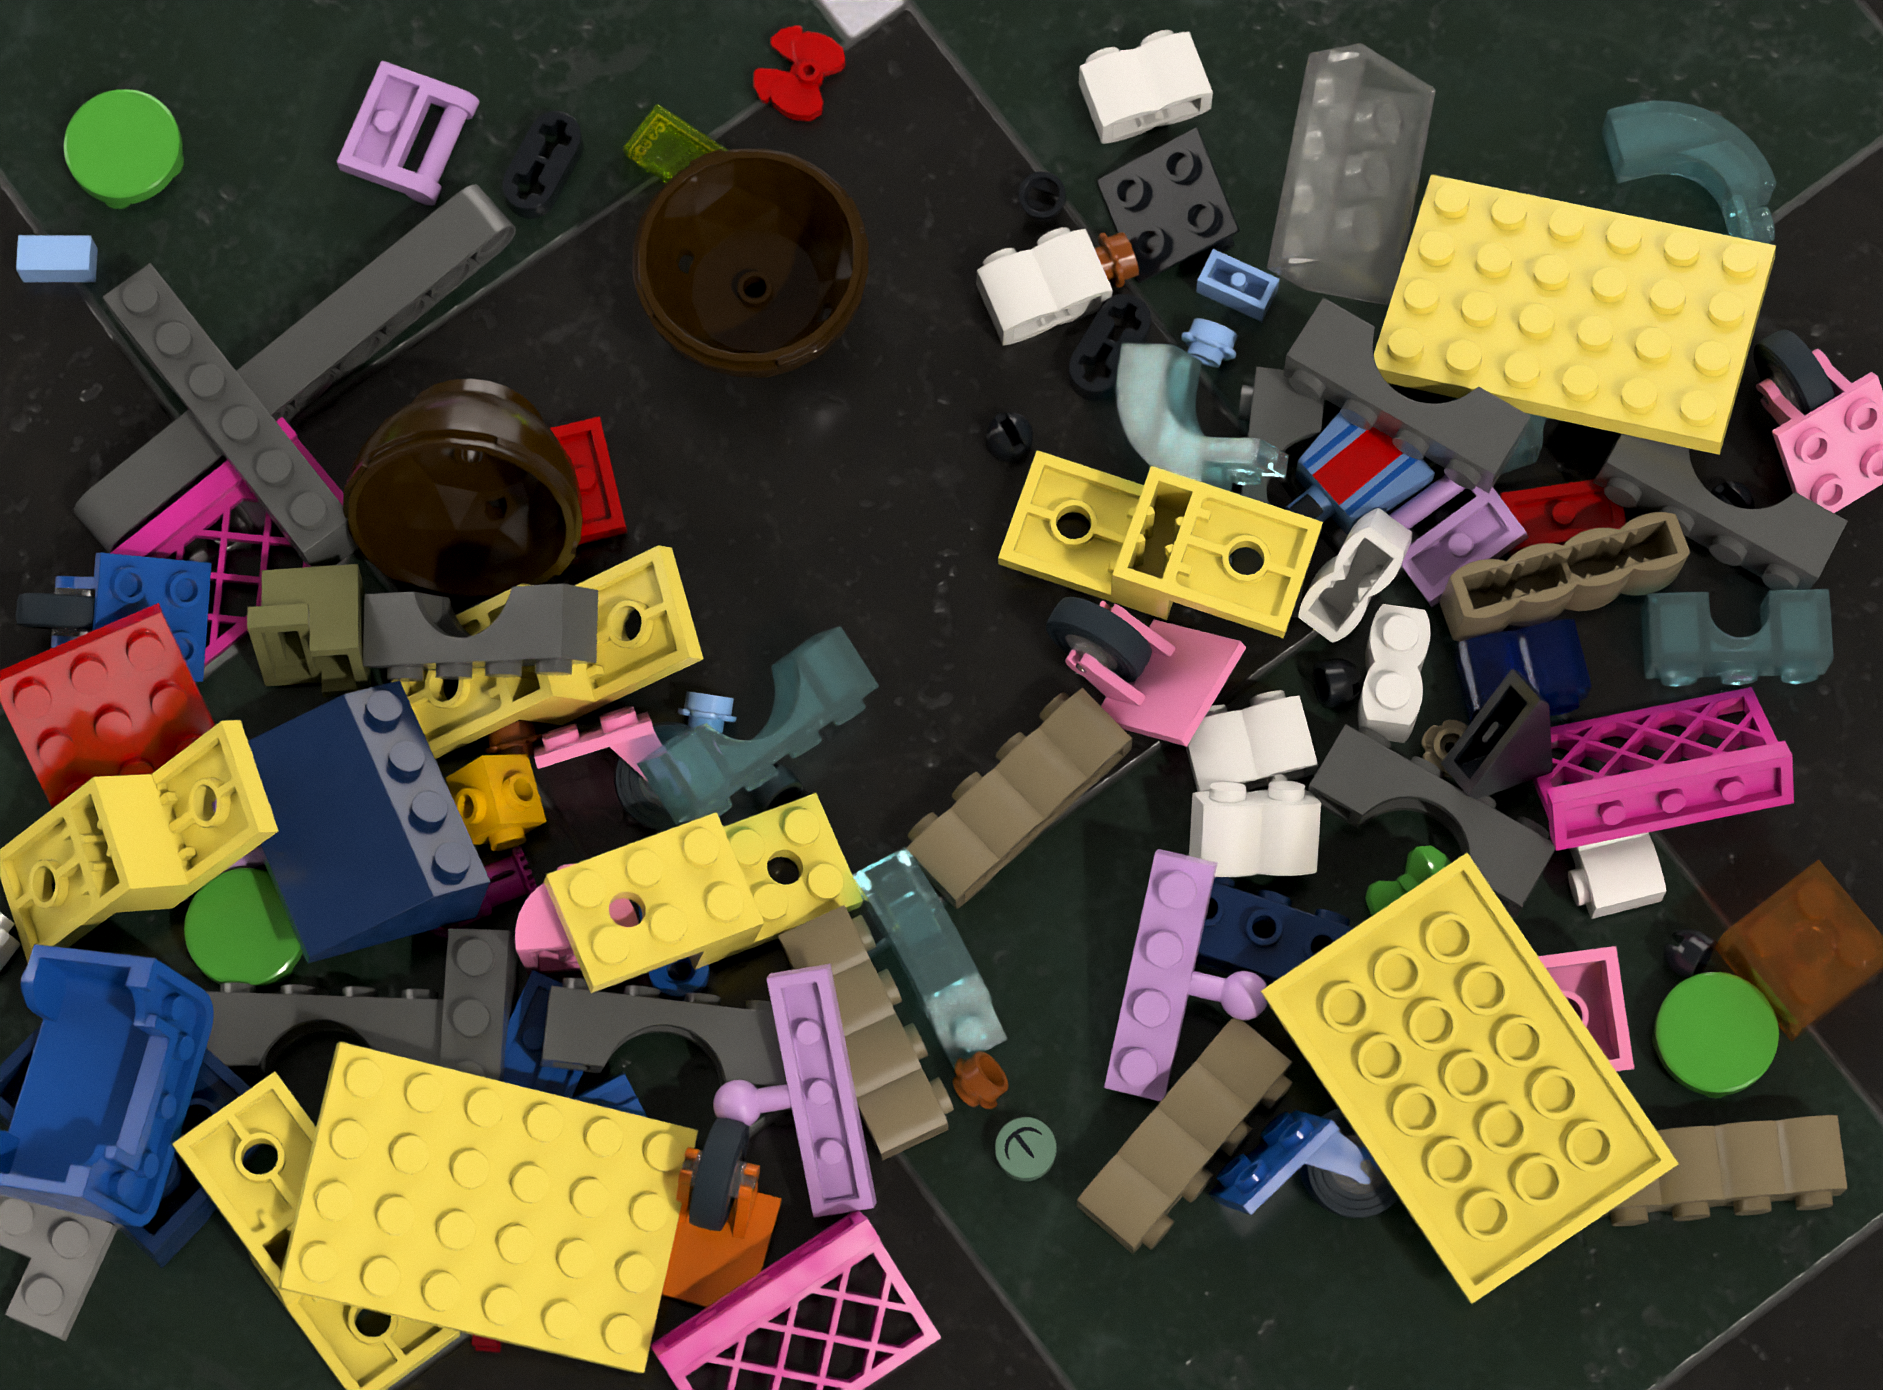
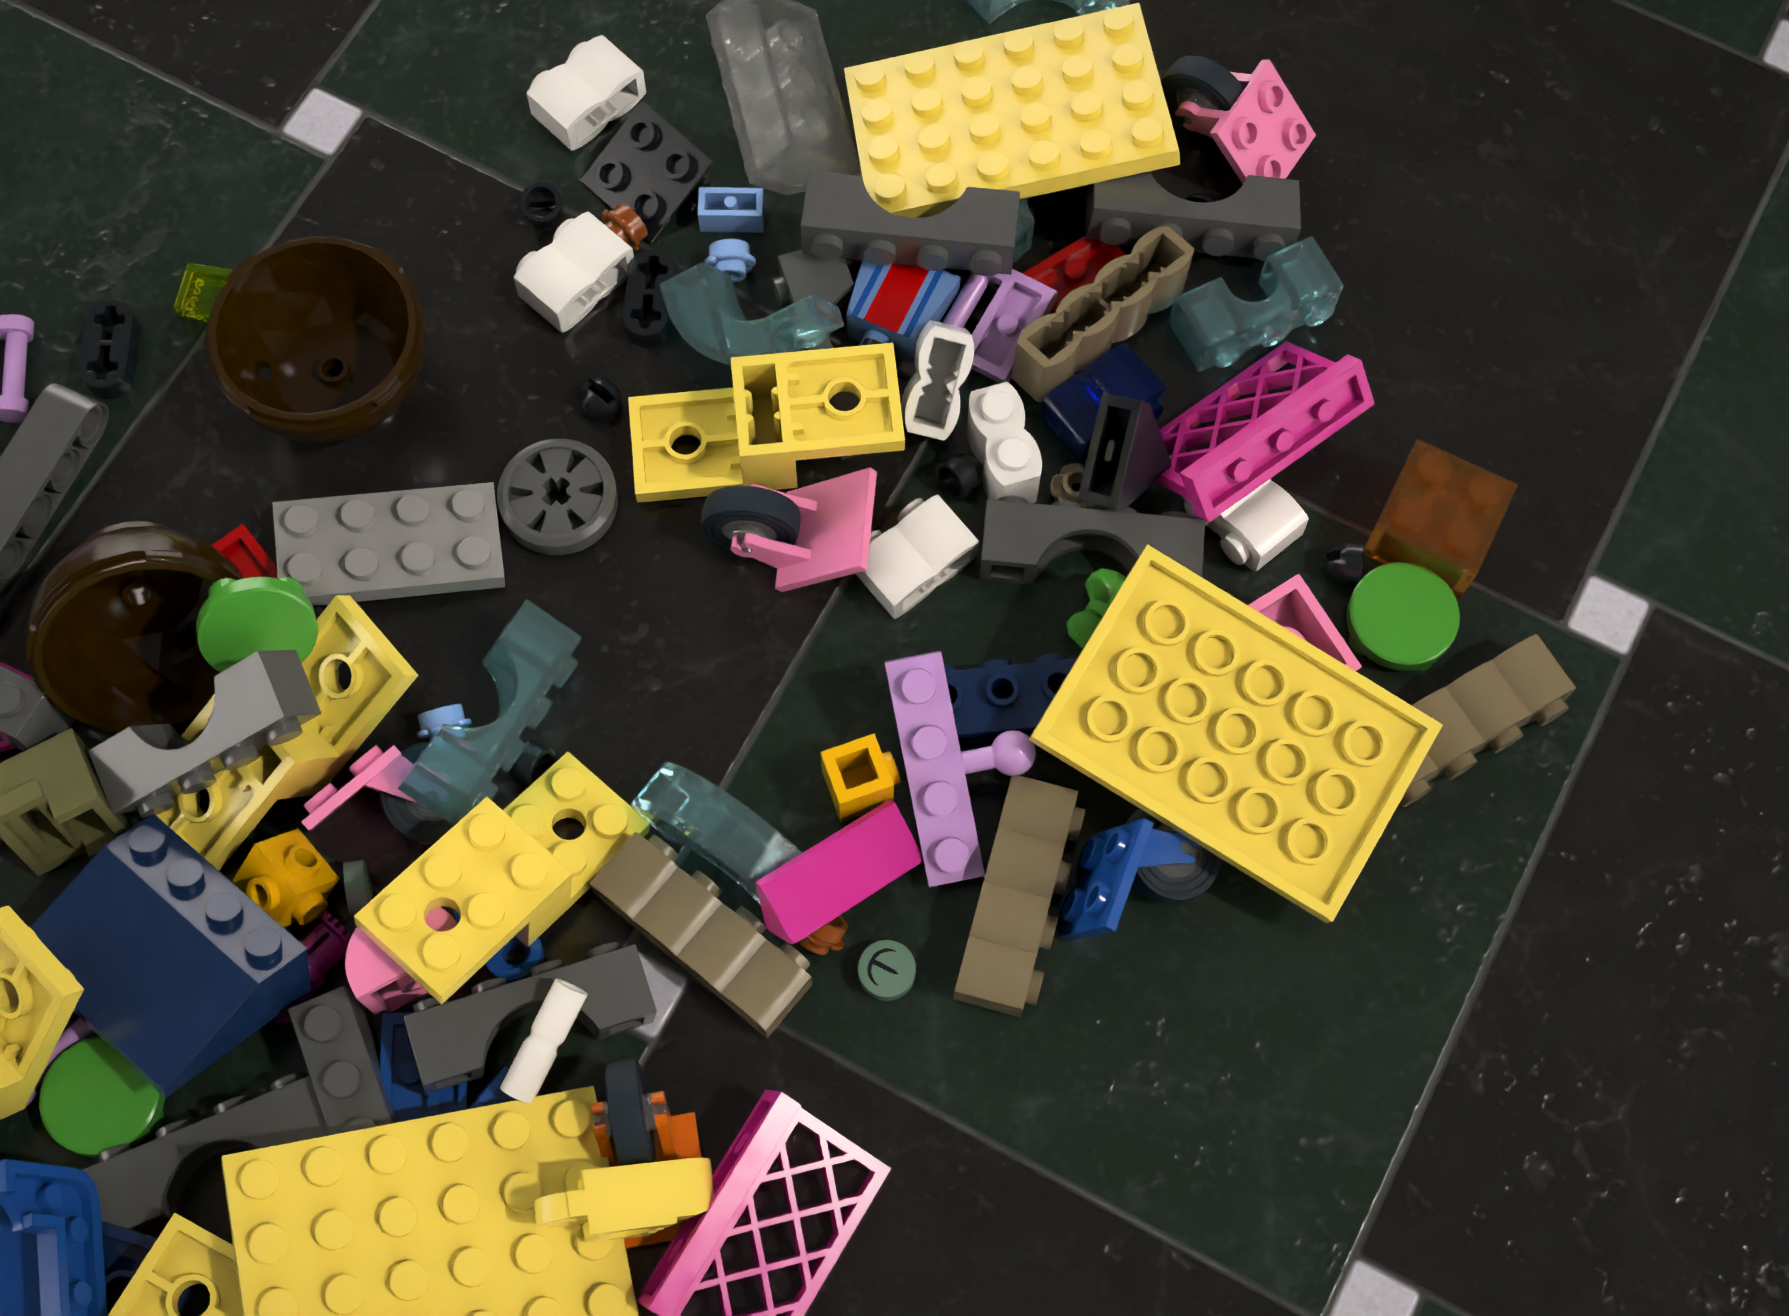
camera: 30 degrees left, 5 degrees down
dark orange plate [485,720,543,756] -> none
lavender plate [713,964,877,1218] -> none
red piece [753,25,846,121] -> none
dark tan brick [906,688,1132,910] -> none
white brick [1189,781,1321,877] -> none
none -> bright green tile [196,577,318,672]
none -> light grey plate [272,482,505,606]
none -> sand green tile [343,859,373,919]
none -> dark grey wheel [497,439,618,555]
none -> white piece [500,978,588,1104]
none -> light yellow piece [534,1158,714,1243]
none -> dark pink slope [755,799,923,944]
none -> yellow brick [820,733,901,823]

